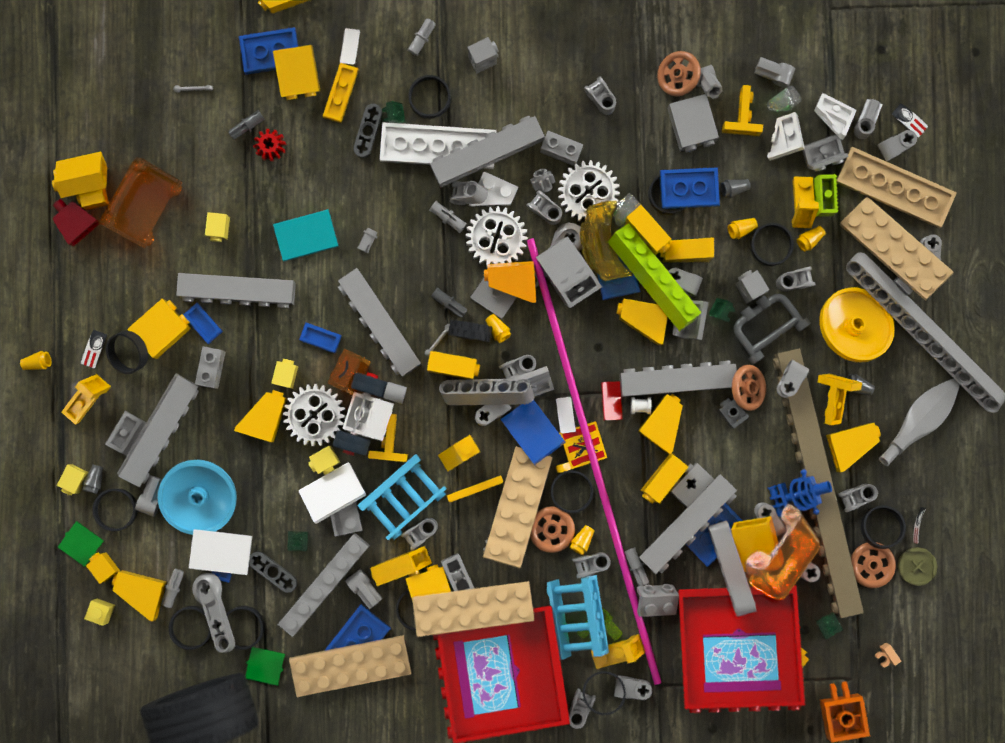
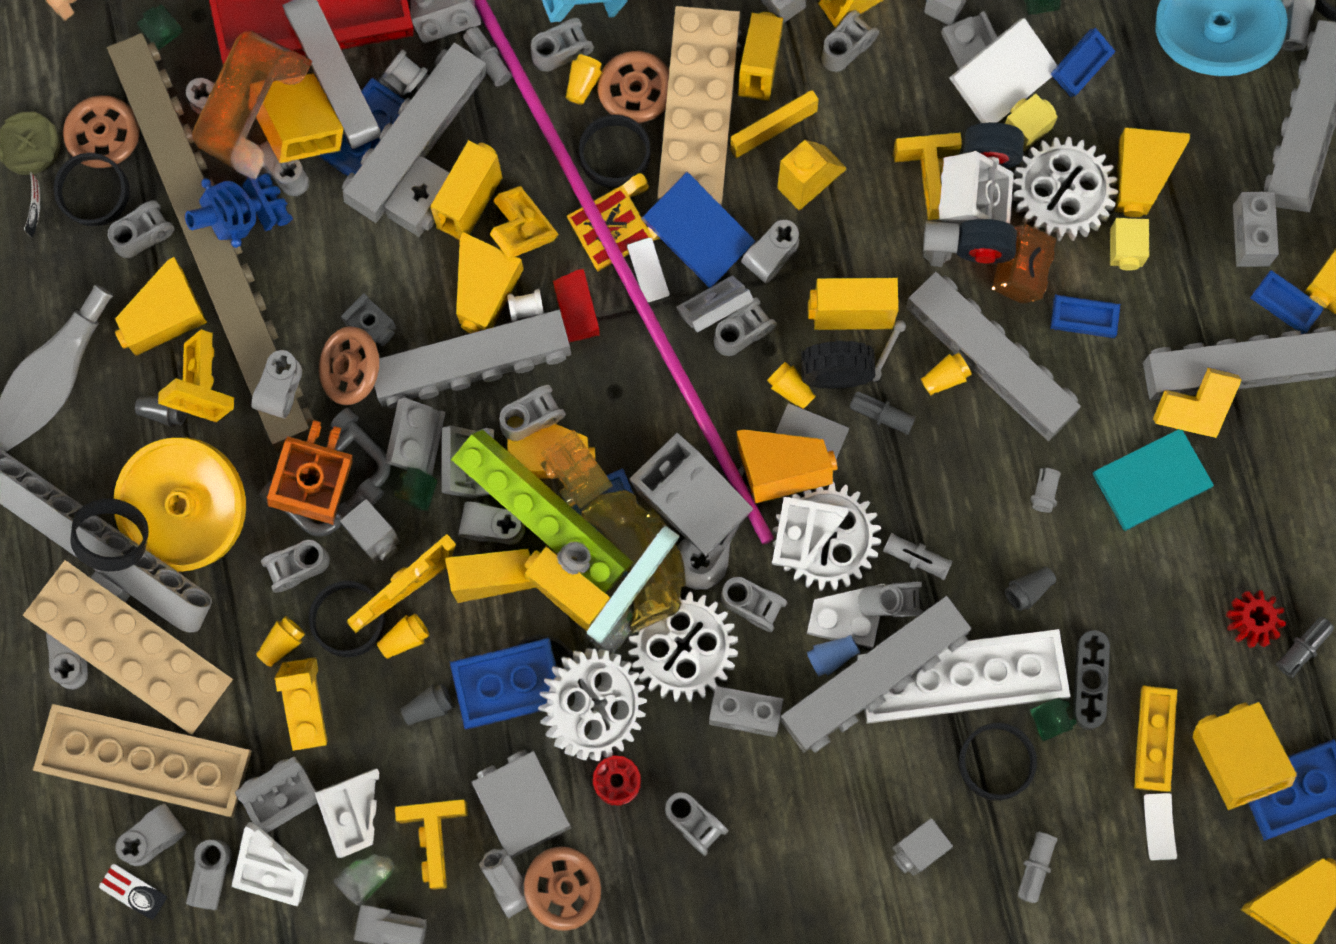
camera: 175 degrees right, 10 degrees down
light yellow brick [205,212,230,242] -> none
medium azure fence [357,454,447,540] -> none
light grey beam [439,379,535,405] -> none
light grey gear [530,169,556,193] -> none
lime brick [814,174,839,217] -> none
none -> black tyre [70,499,149,572]
none -> orange hinge [267,420,352,525]
none -> yellow wing [347,534,456,633]
none -> light grey piece [379,49,428,97]
none -> light grey plate [385,398,445,476]
none -> yellow tile [490,186,559,259]
none -> light grey piece [499,385,566,441]
none -> white gear [538,648,647,761]
none -> clear yellow brick [540,430,614,509]
none -> light grey plate [557,542,591,574]
none -> light aqua beam [587,526,679,644]
none -> red wheel [593,756,641,806]
none -> yellow slope [738,12,783,101]
none -> white wing [772,497,848,570]
none -> medium blue cone [807,635,860,677]
none -> yellow cone [920,352,972,396]
none -> dark grey cone [1005,566,1056,611]
none -> blue tile [1050,28,1116,97]
none -> yellow tile [1153,368,1242,438]

